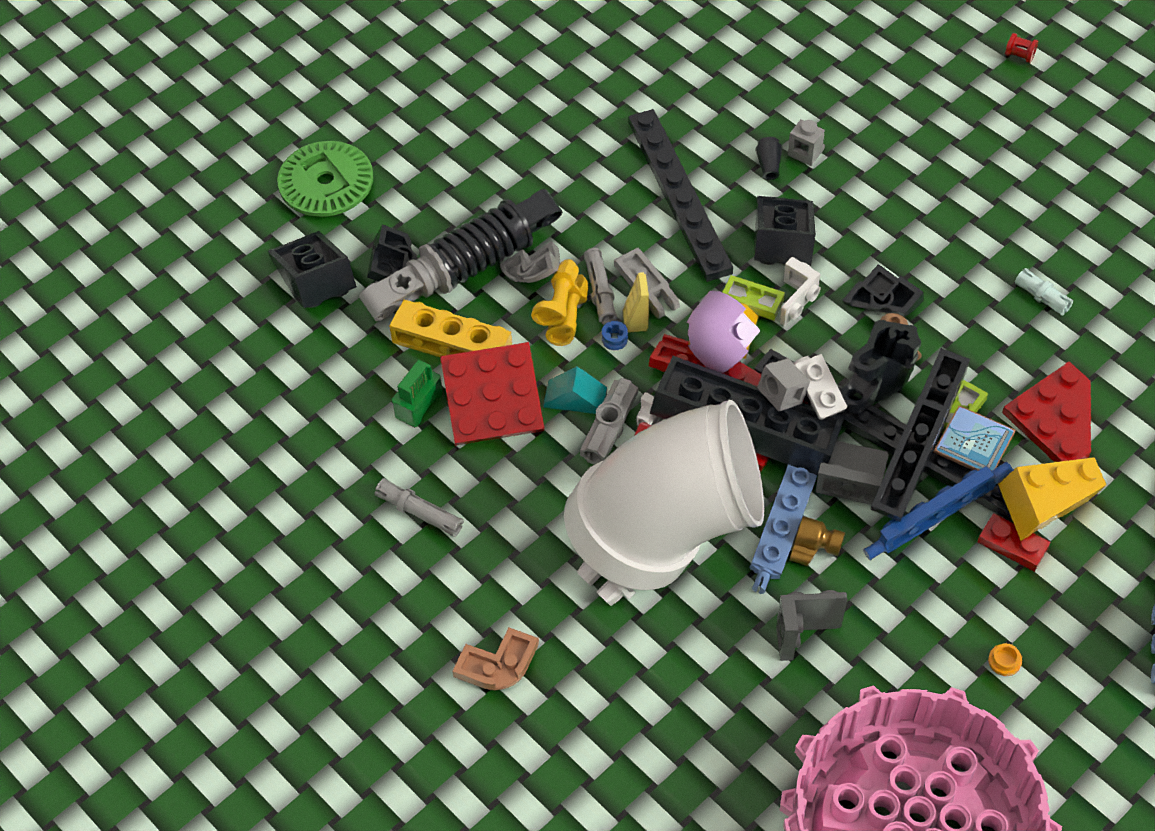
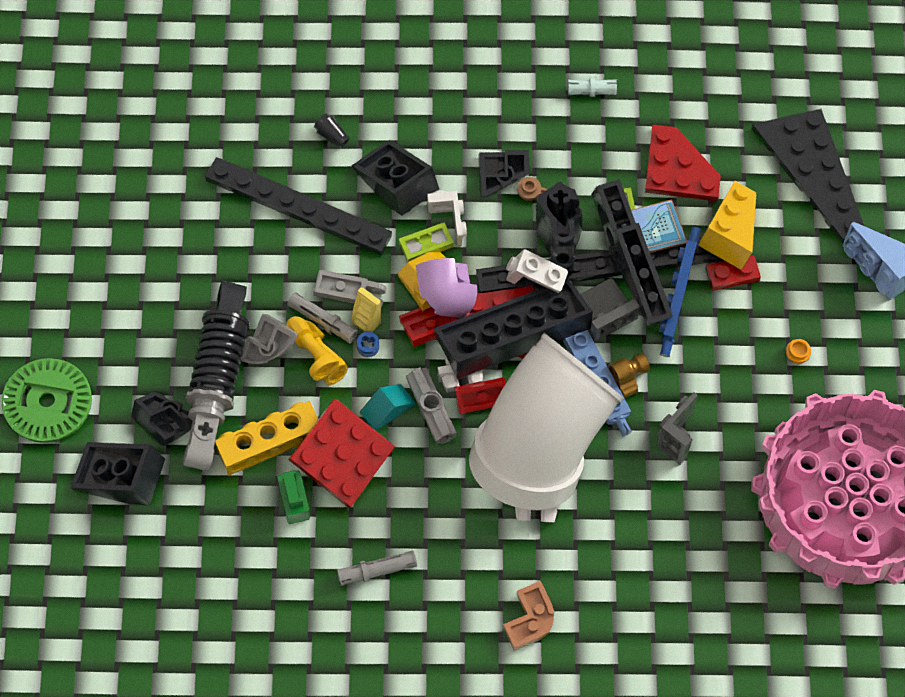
camera: 50 degrees left, 10 degrees up
light grey brick [757,358,810,411] -> none
light grey brick [788,119,825,166] -> none

